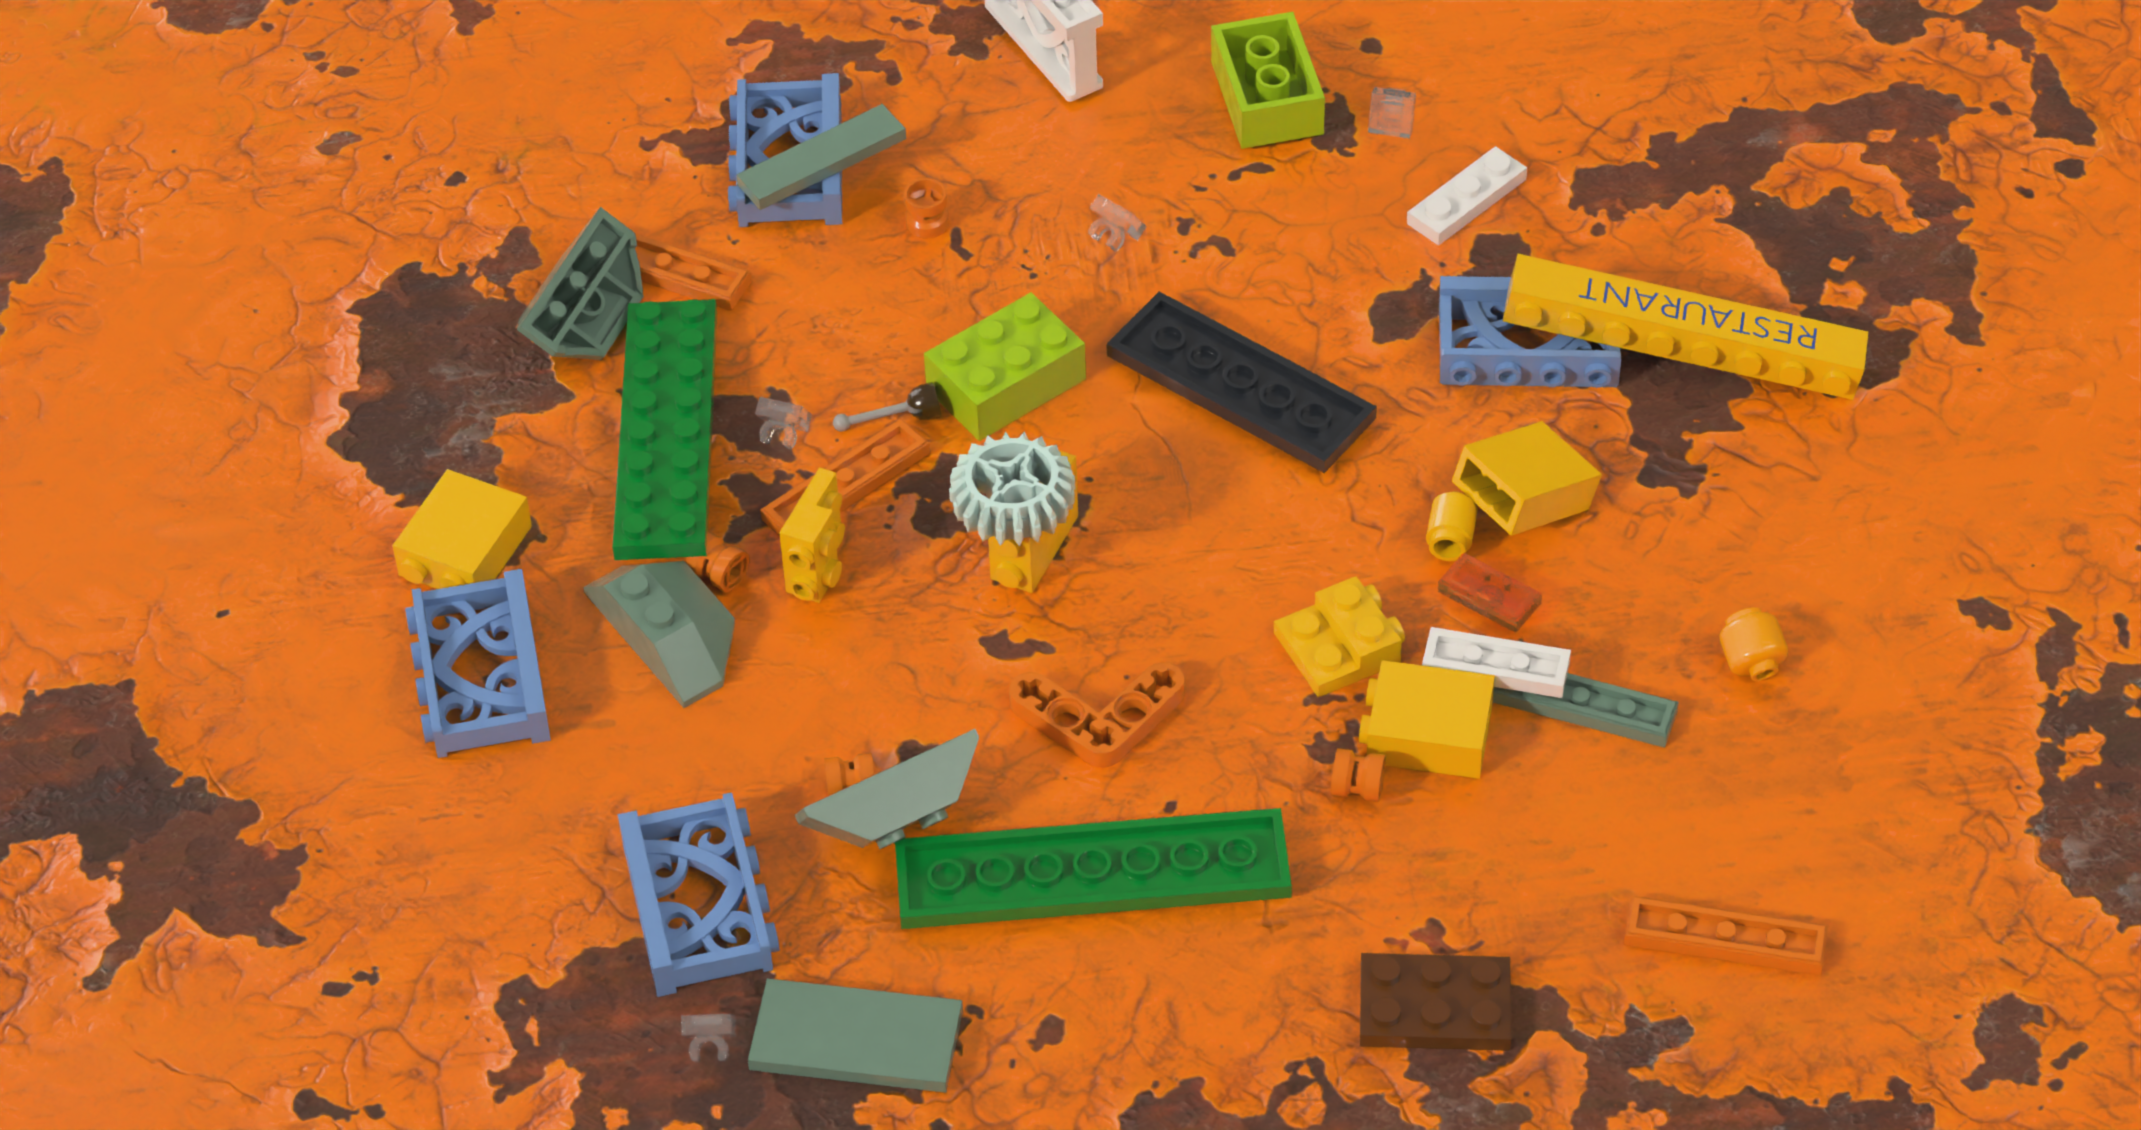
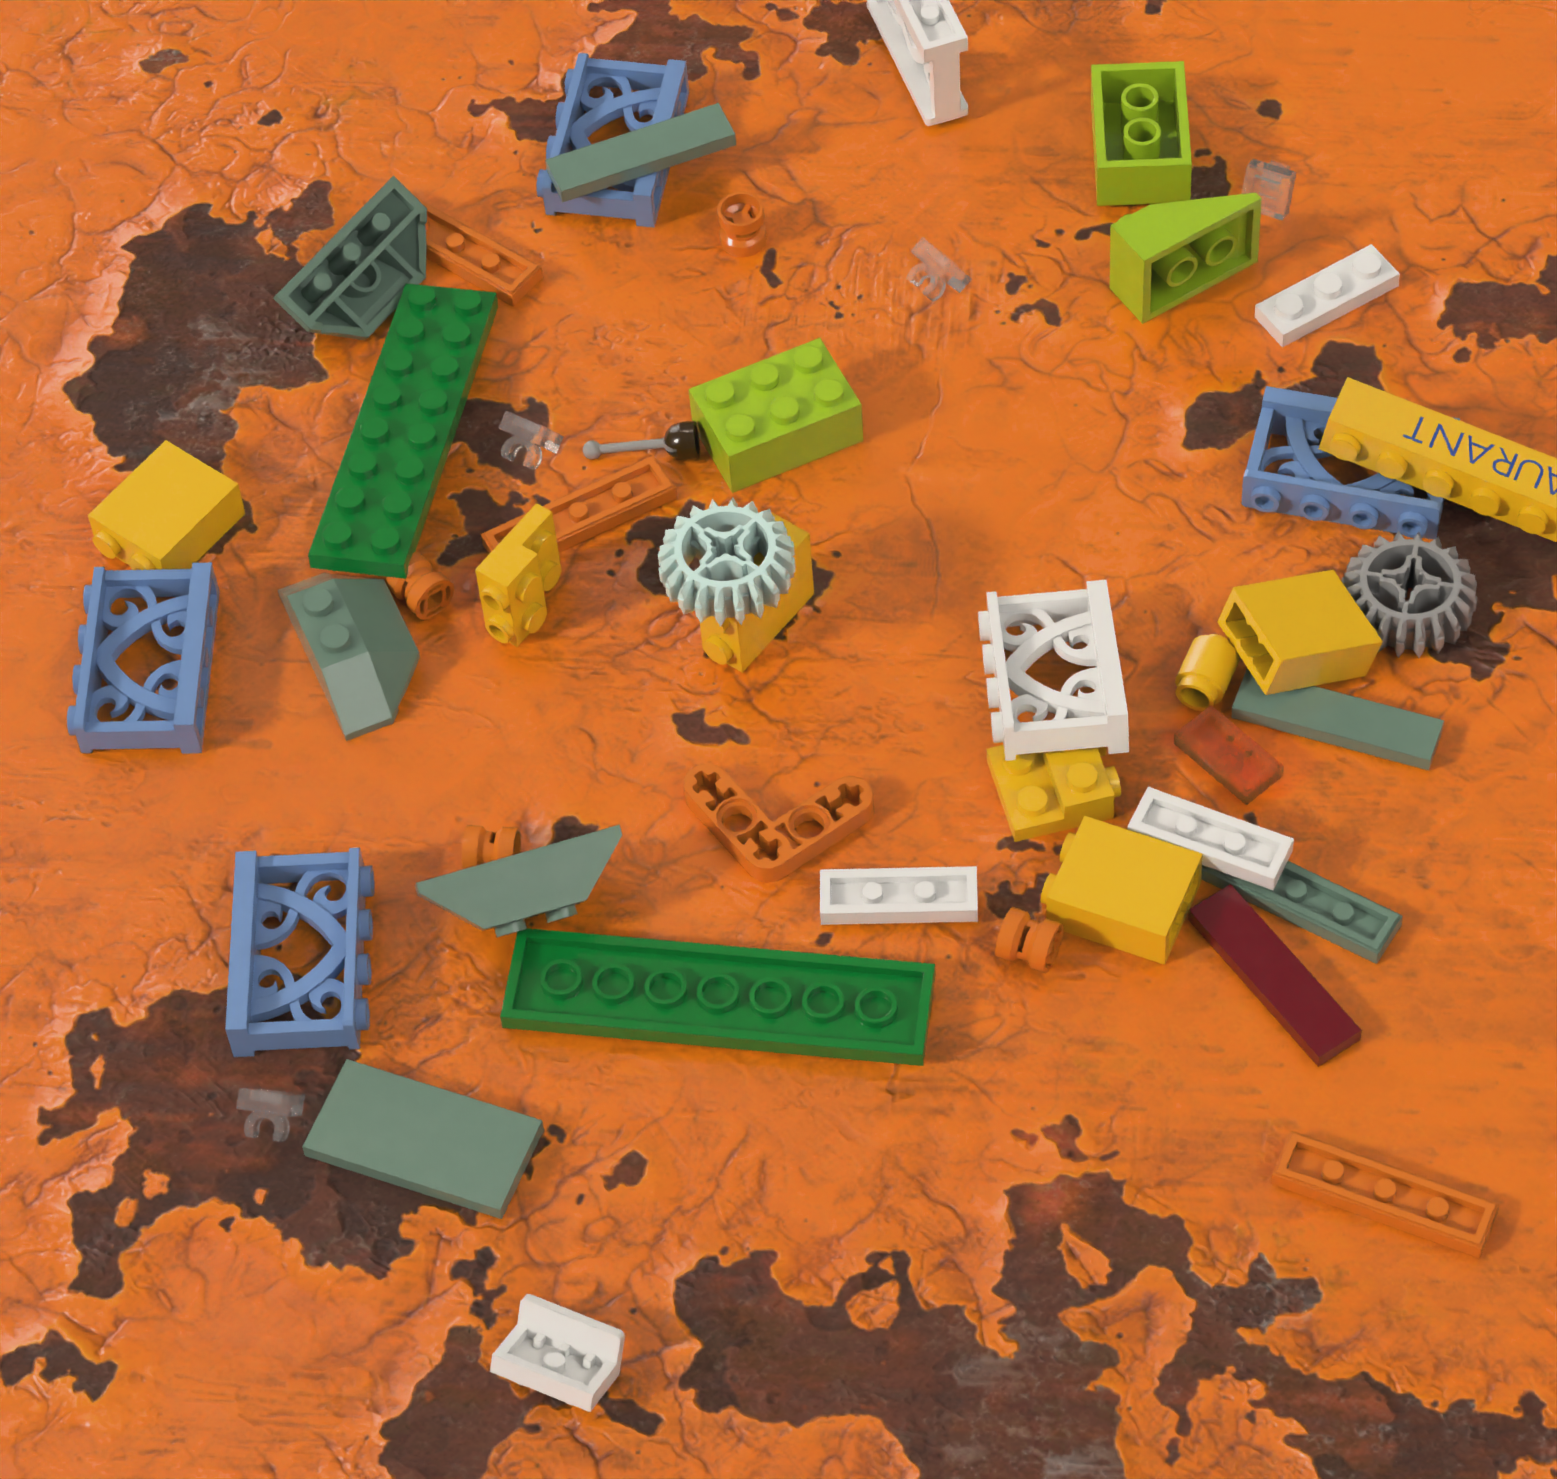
camera: 15 degrees right, 5 degrees up
black plate [1106,291,1377,473] -> none
reddish brown plate [1360,953,1511,1051] -> none
light orange head [1719,607,1788,681] -> none
none -> white plate [820,866,978,925]
none -> white fence [978,580,1129,761]
none -> lime slope [1110,192,1262,324]
none -> dark red tile [1188,884,1362,1067]
none -> sand green tile [1231,668,1444,770]
none -> light grey gear [1341,531,1477,658]

